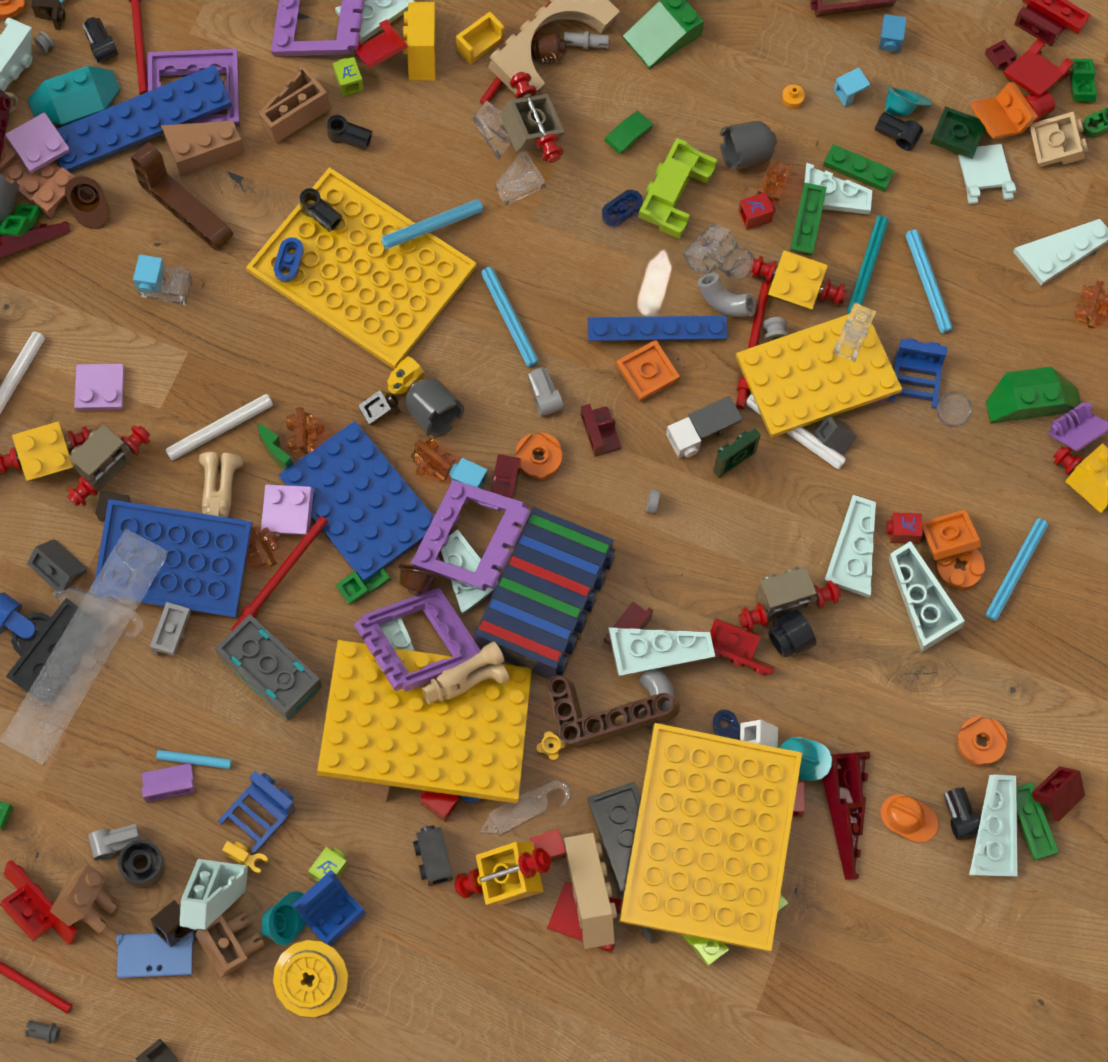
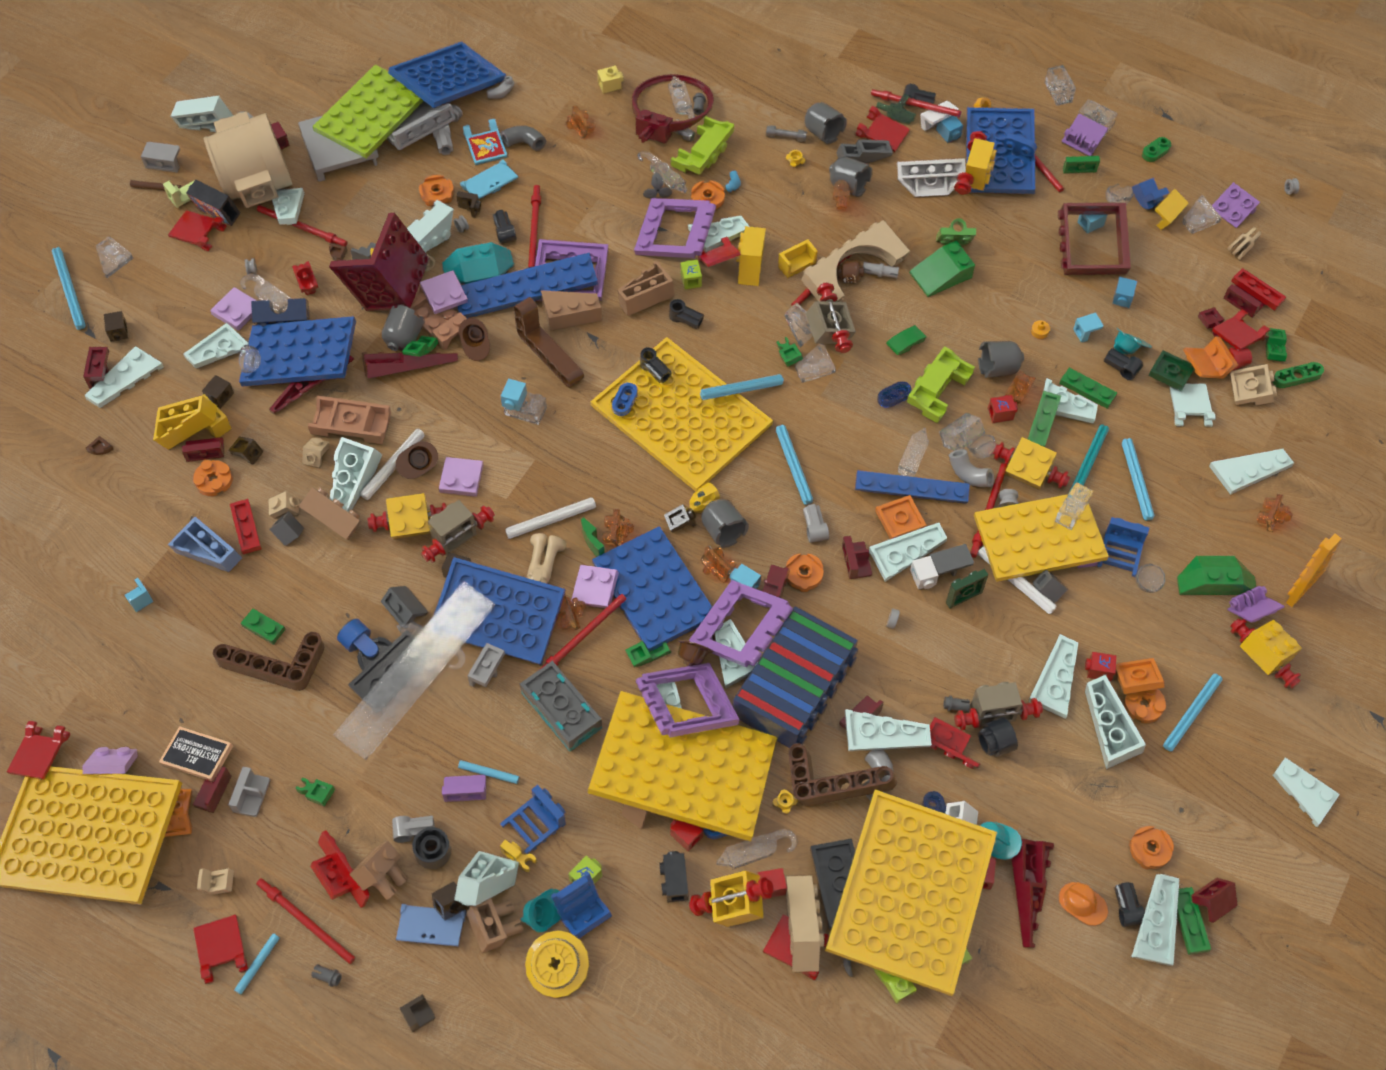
camera: 10 degrees right, 10 degrees down
tan piece [422,641,509,704] -> none
none -> reddish brown piece [396,441,438,479]
none -> green plate [776,337,803,367]
none -> light aqua wing [869,523,947,582]
none -> dark grey pin [943,695,970,712]

